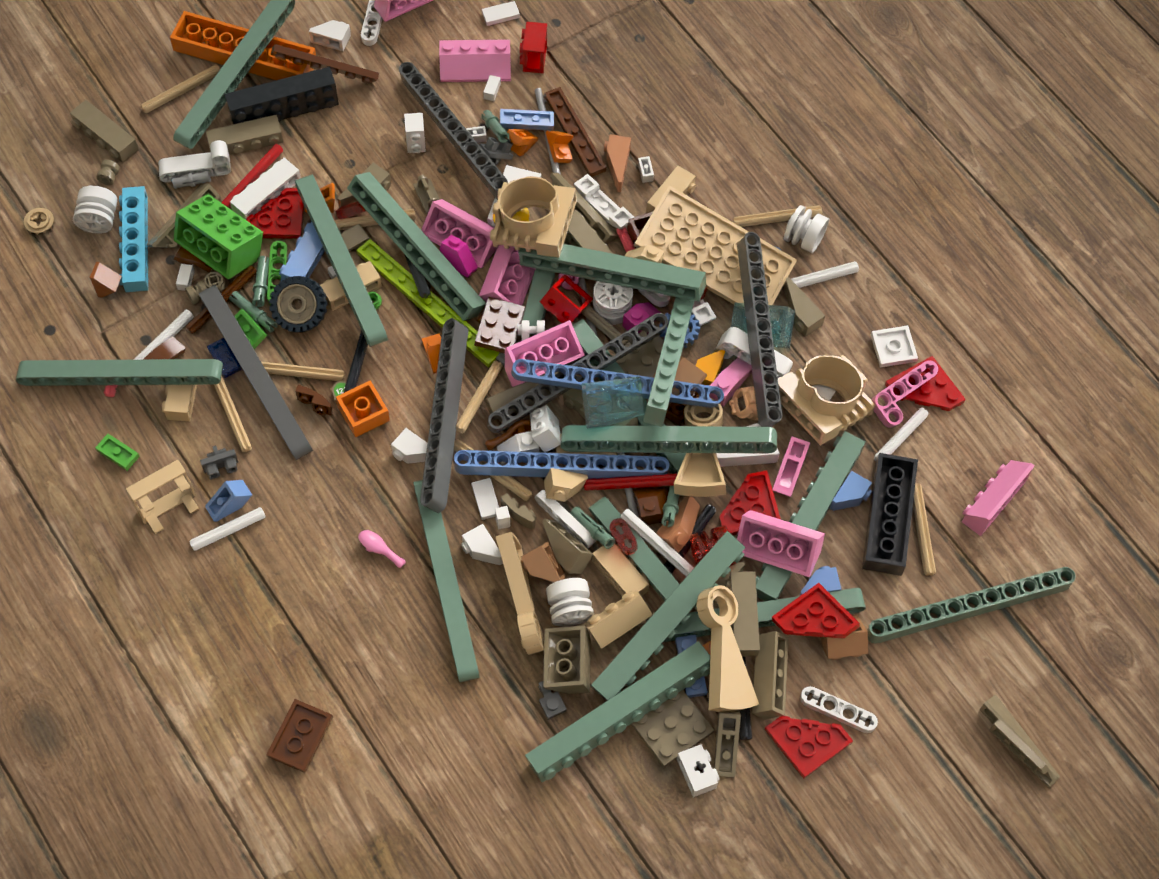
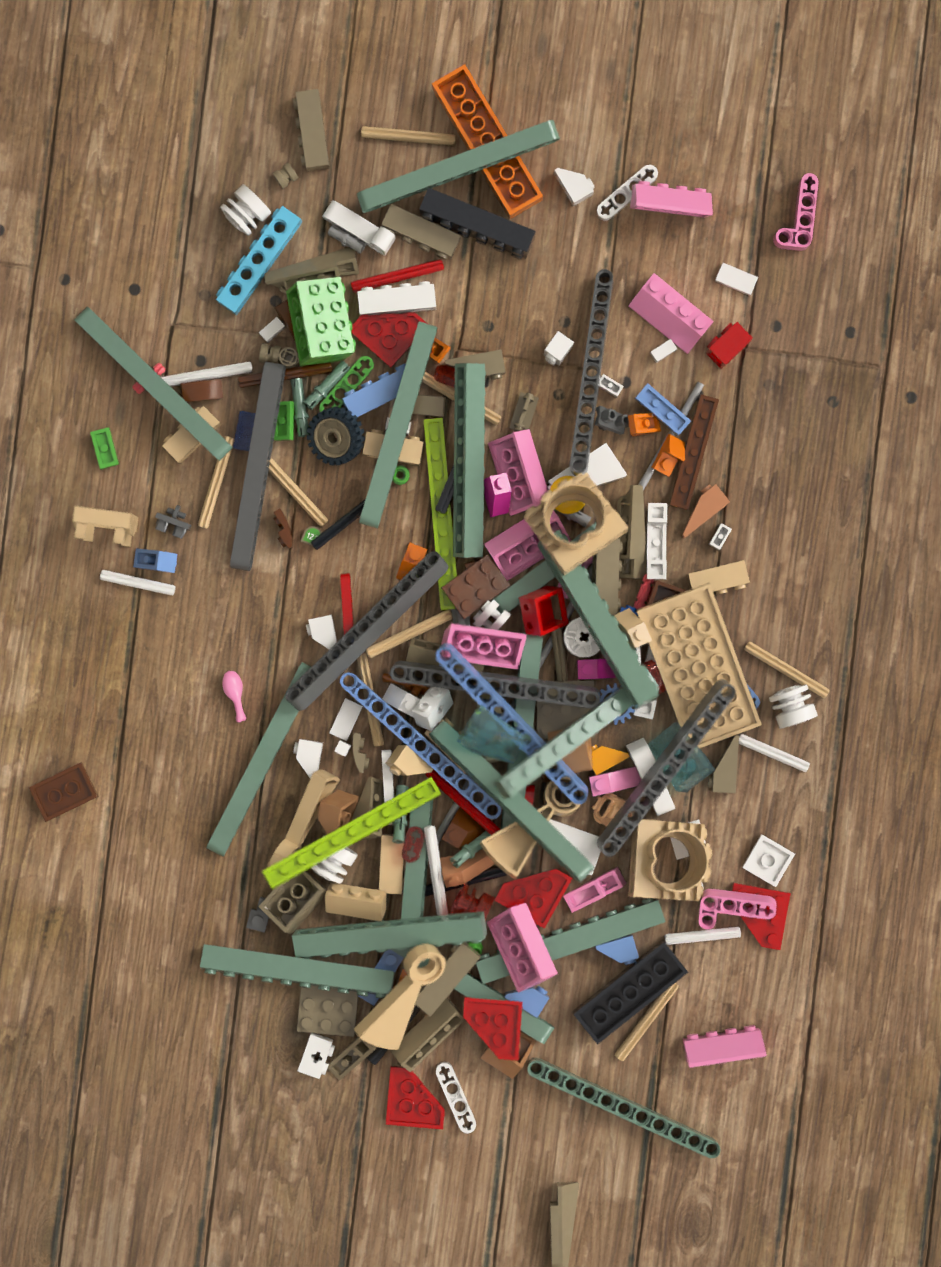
camera: 45 degrees right, 25 degrees up
tan gear [24,208,55,235] -> none
slope [90,262,122,298] -> none
reddish brown plate [271,44,379,84] -> none
orange brick [336,380,390,438] -> none
sand green pin [481,110,509,143] -> none
none -> lime plate [262,777,441,889]
none -> red beam [340,573,354,635]

